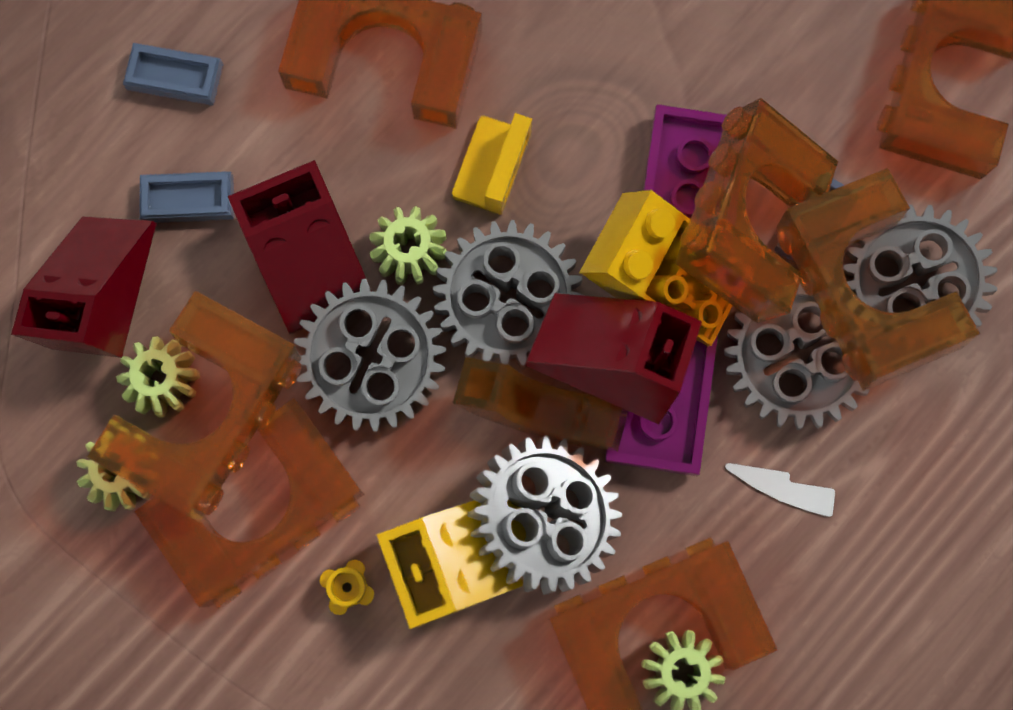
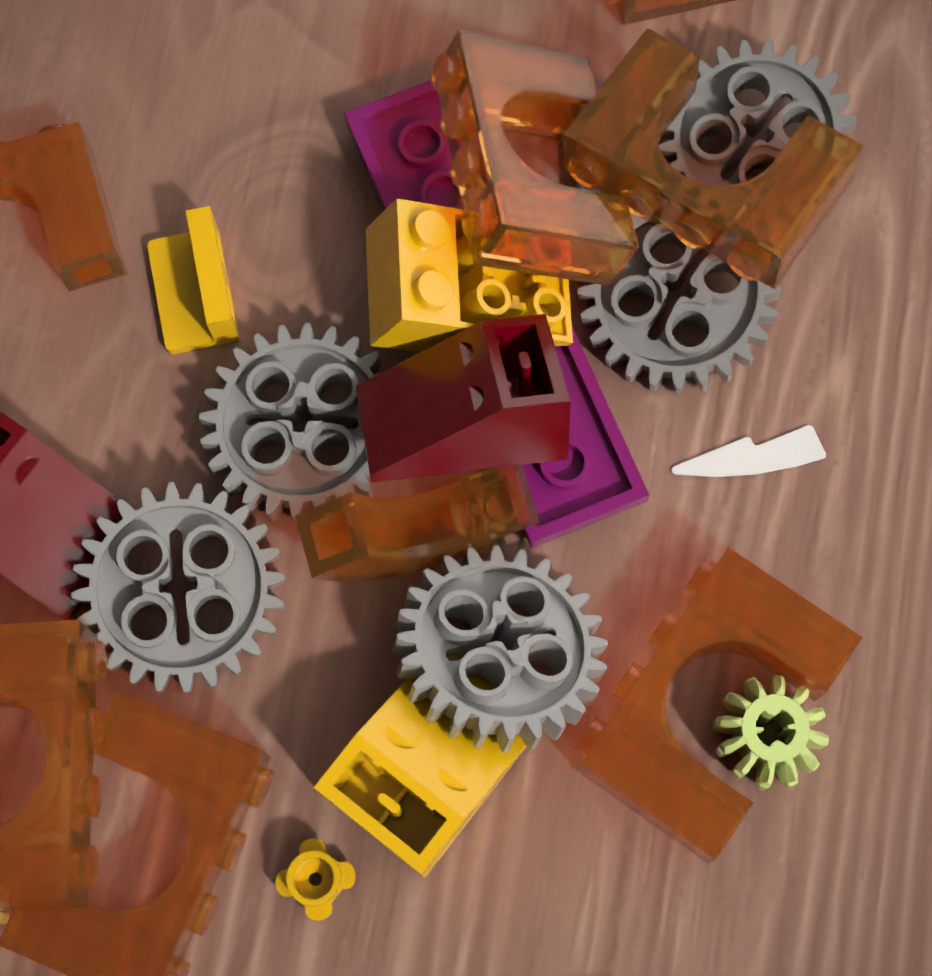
camera: 25 degrees left, 5 degrees down
yellowish green gear [369,206,447,285] -> none

